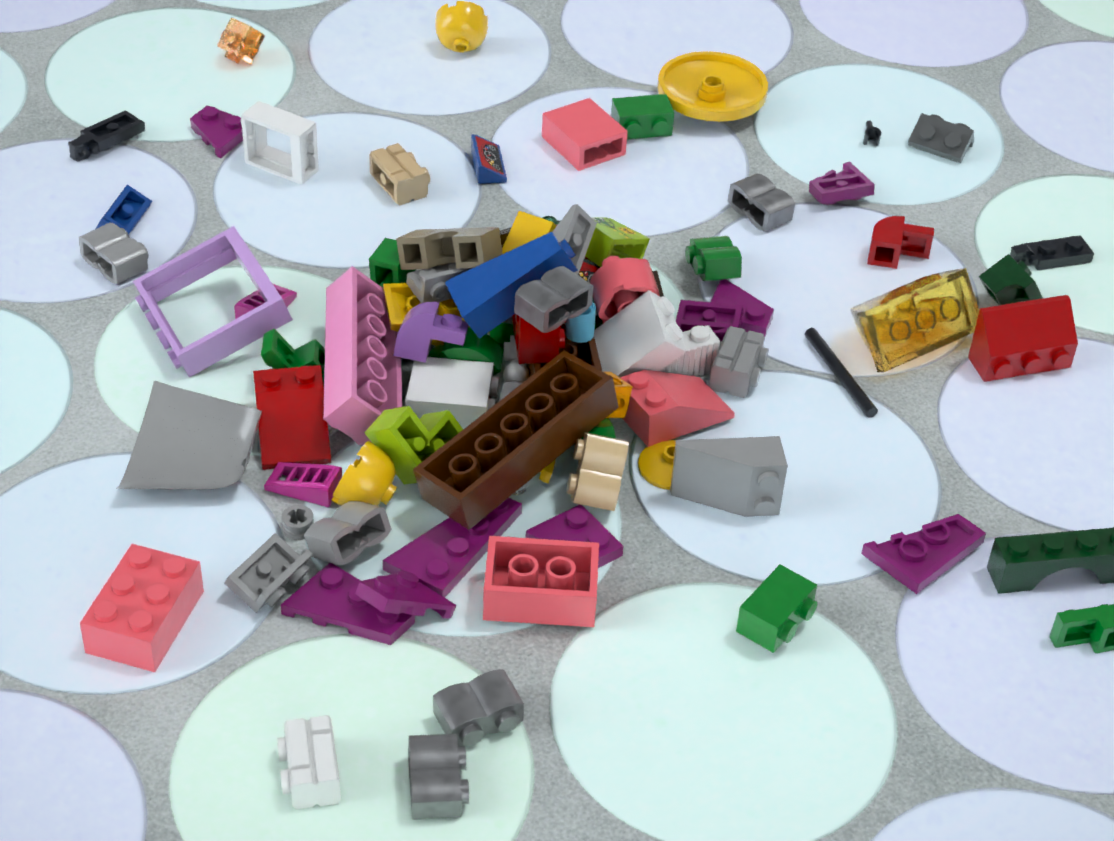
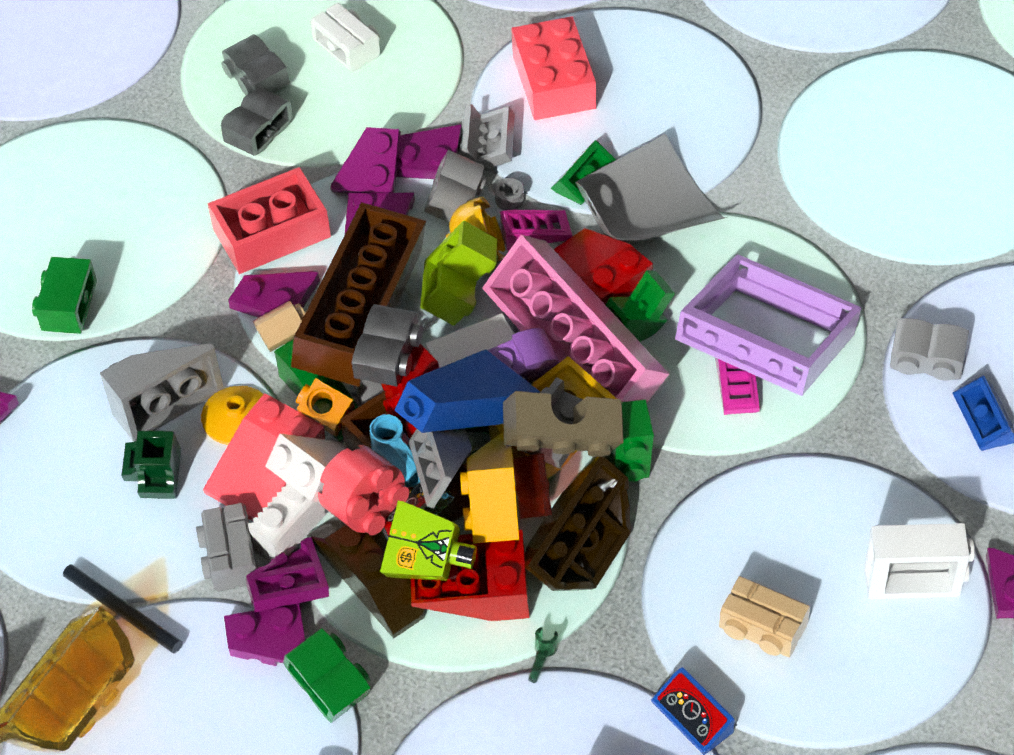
camera: 155 degrees right, 10 degrees up
none -> dark green brick [121,431,181,499]
none -> green slope [551,140,616,205]

